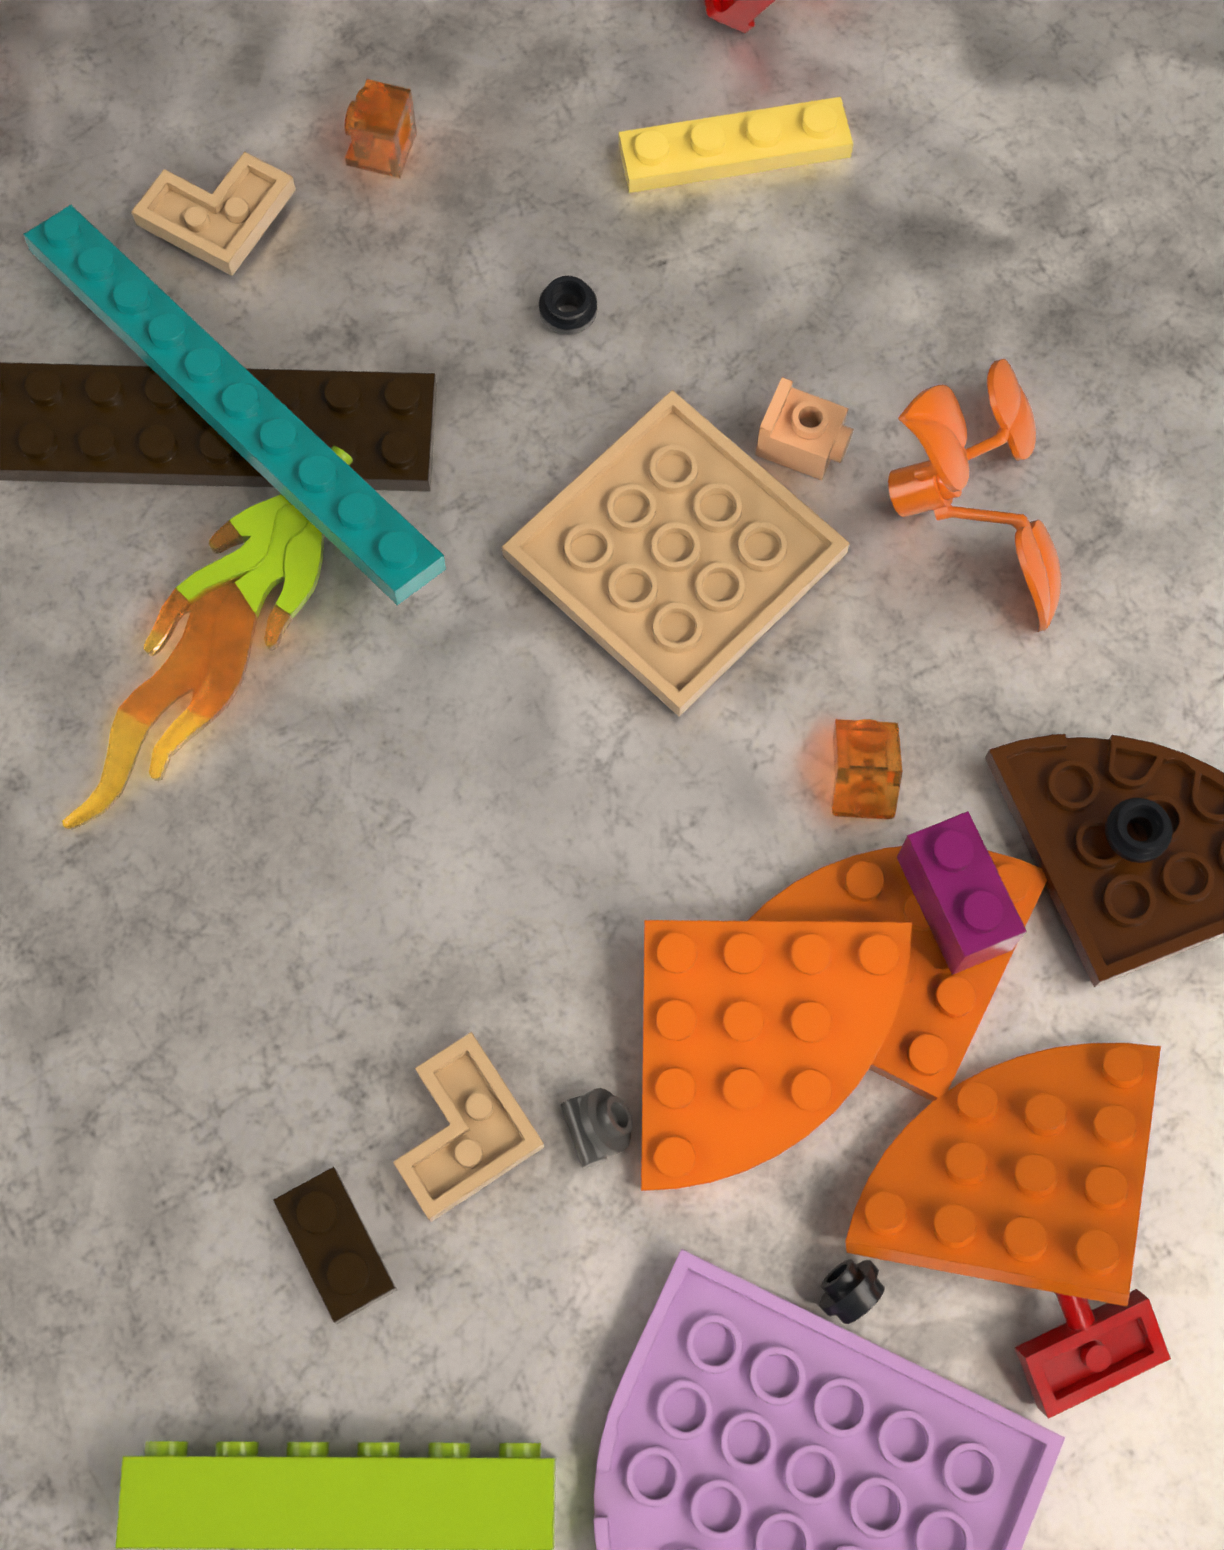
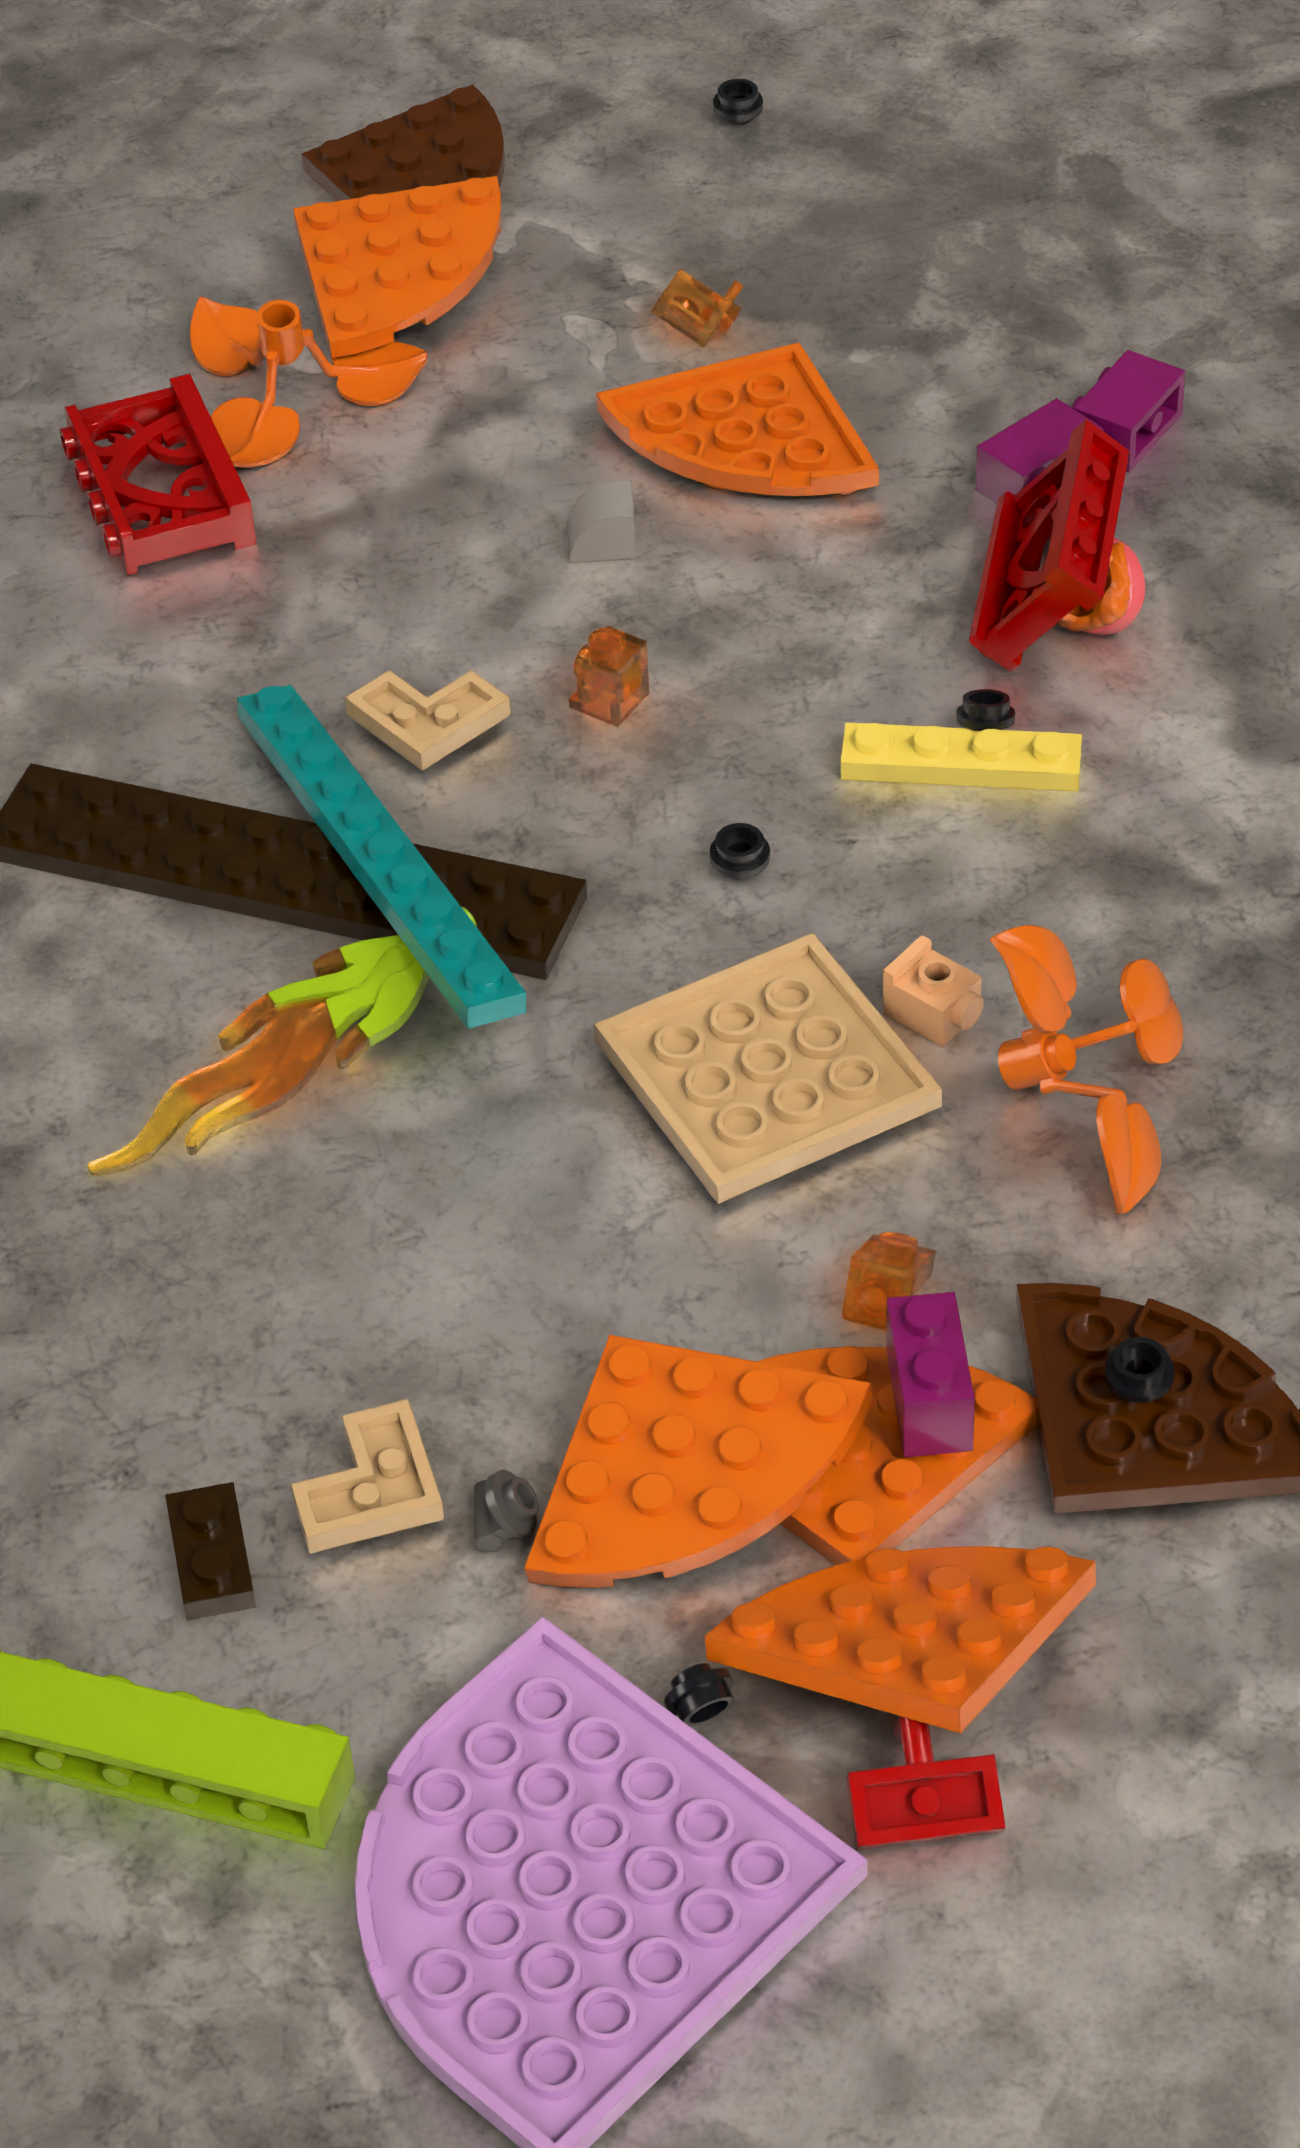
camera: 20 degrees right, 25 degrees down
none -> black plate [956,689,1016,731]

